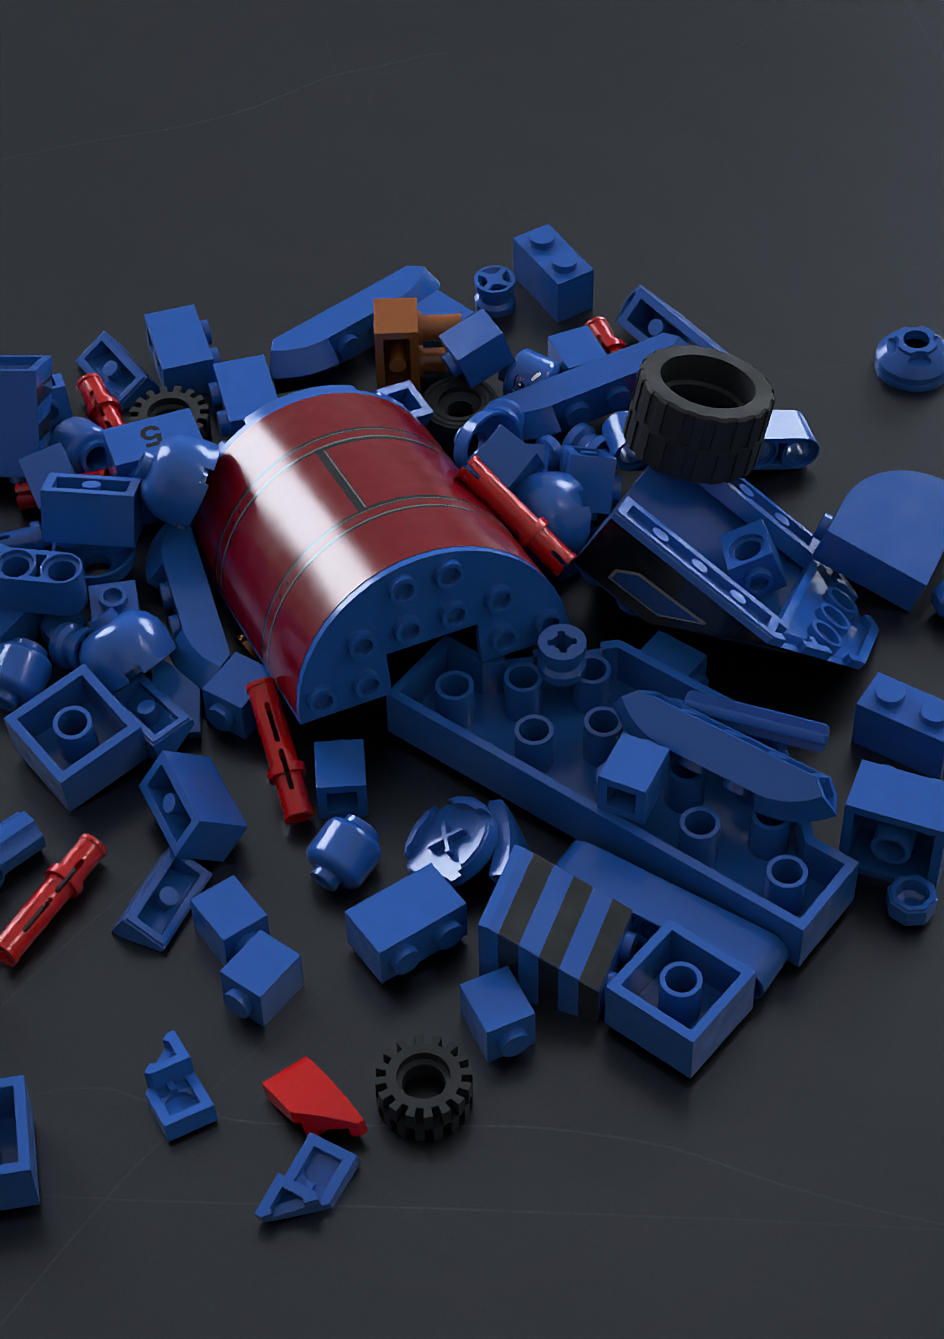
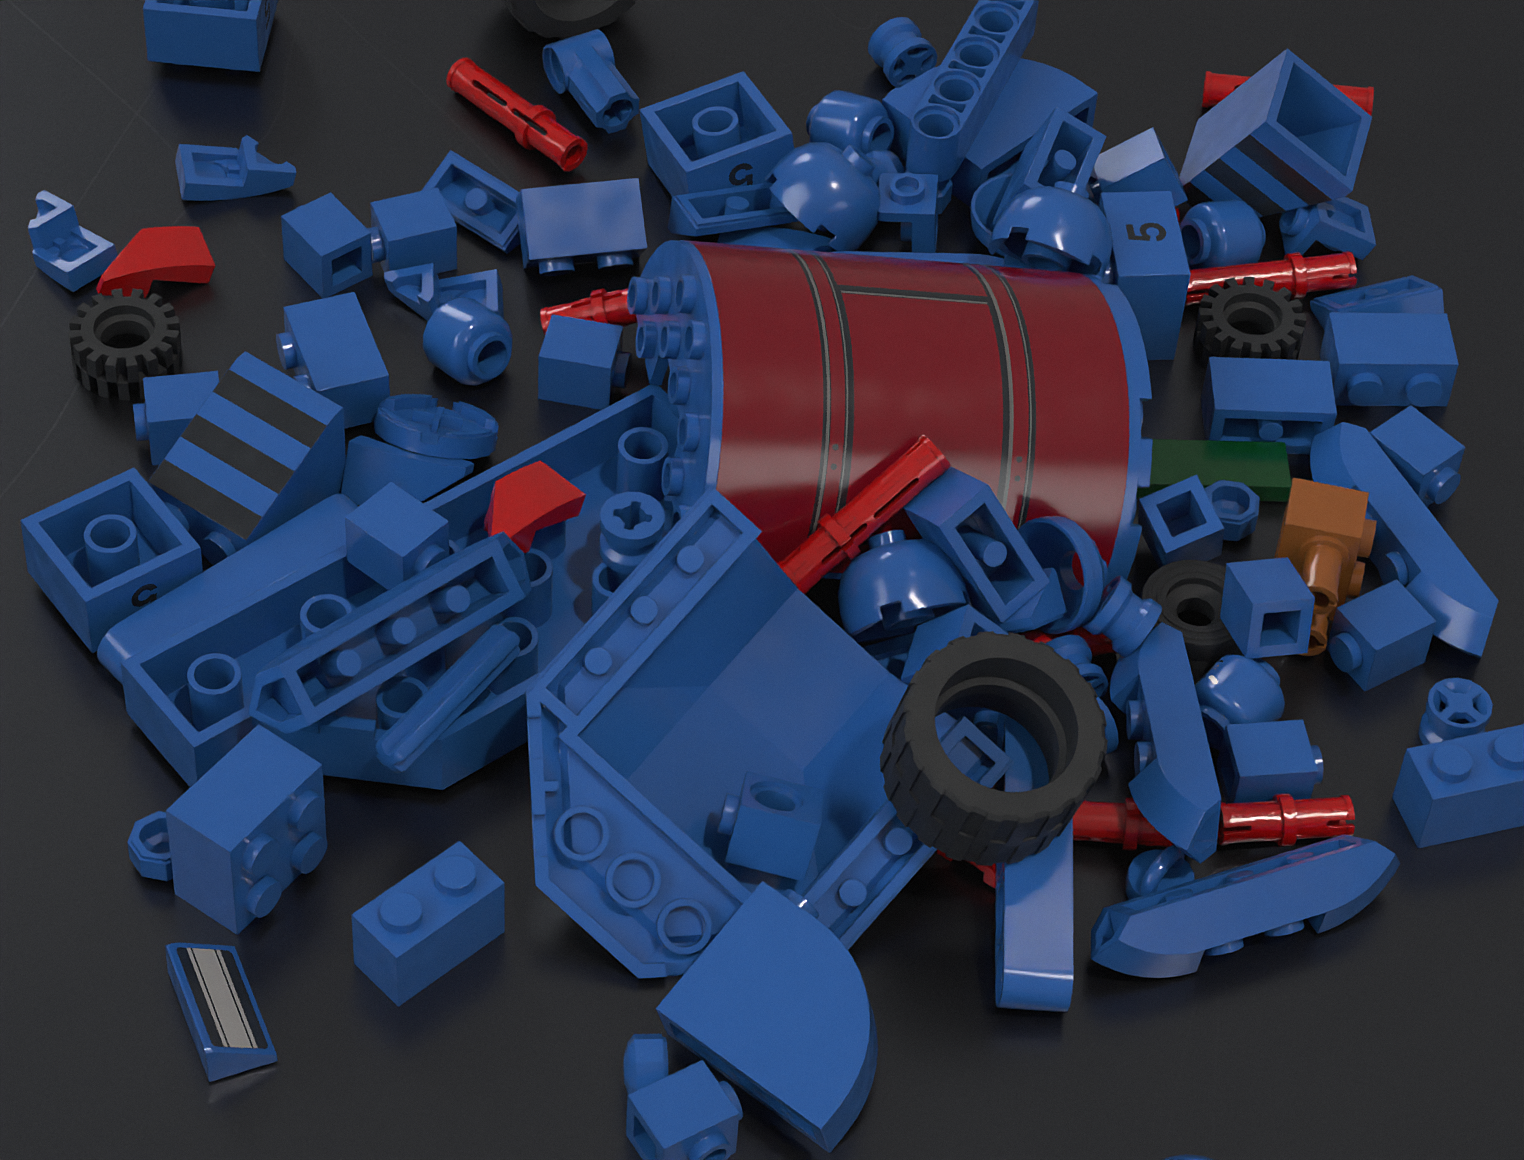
camera: 100 degrees right, 0 degrees up
none -> blue slope [384,263,504,321]
none -> red slope [484,460,586,553]
none -> blue brick [1369,405,1465,507]

